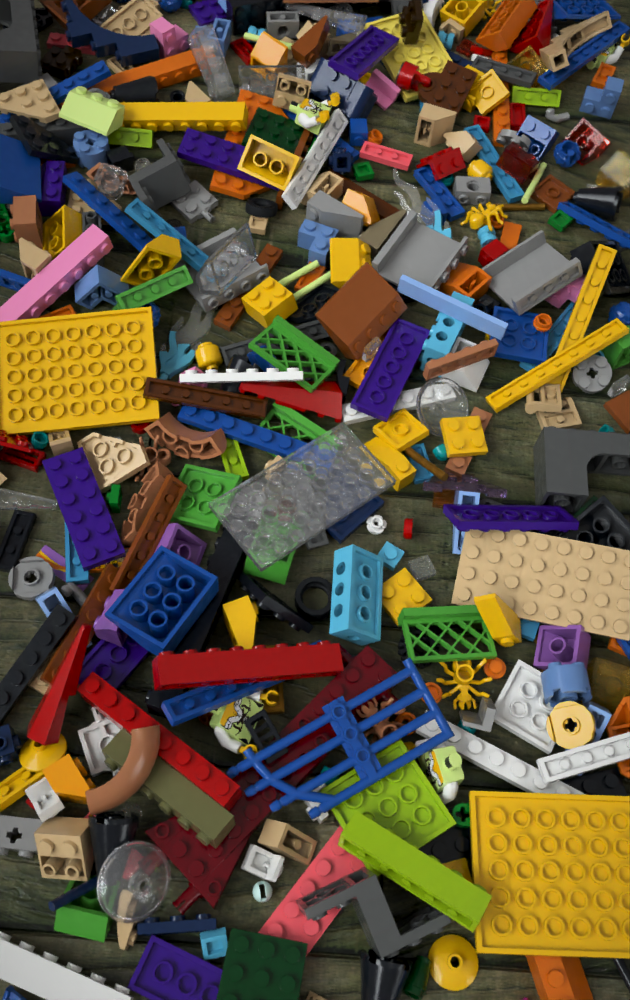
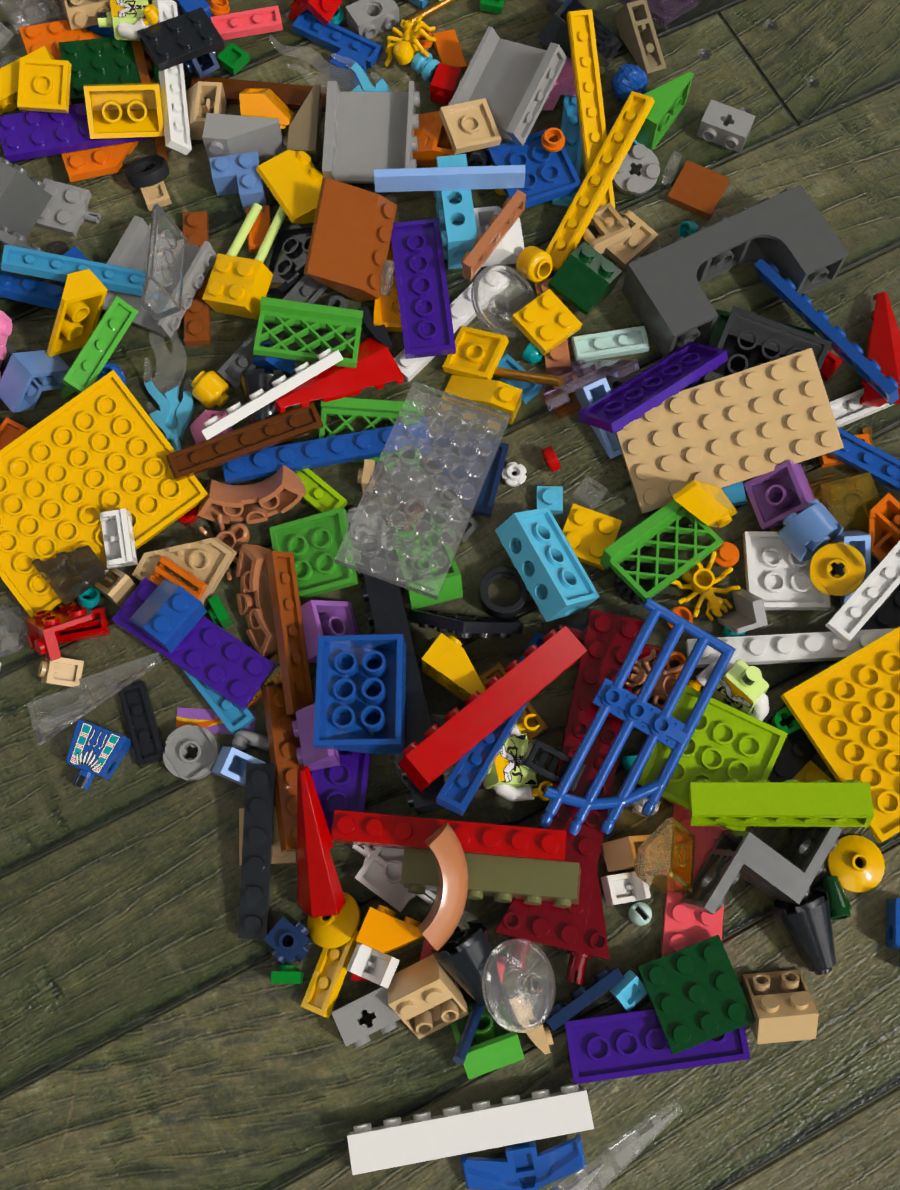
camera: 25 degrees left, 10 degrees up
none -> yellow plate [17,57,72,113]
none -> clear smoke slope [31,545,110,605]
none -> white hinge [100,508,138,569]
none -> blue slope [129,579,207,653]
none -> black plate [137,7,224,72]
none -> orange tile [149,556,208,600]
none -> tan plate [439,98,502,155]
none -> yellow head [516,246,552,283]
none -> dark green slope [548,242,623,316]
none -> light aqua tile [571,326,650,363]
none -> clear yellow slope [634,818,695,893]

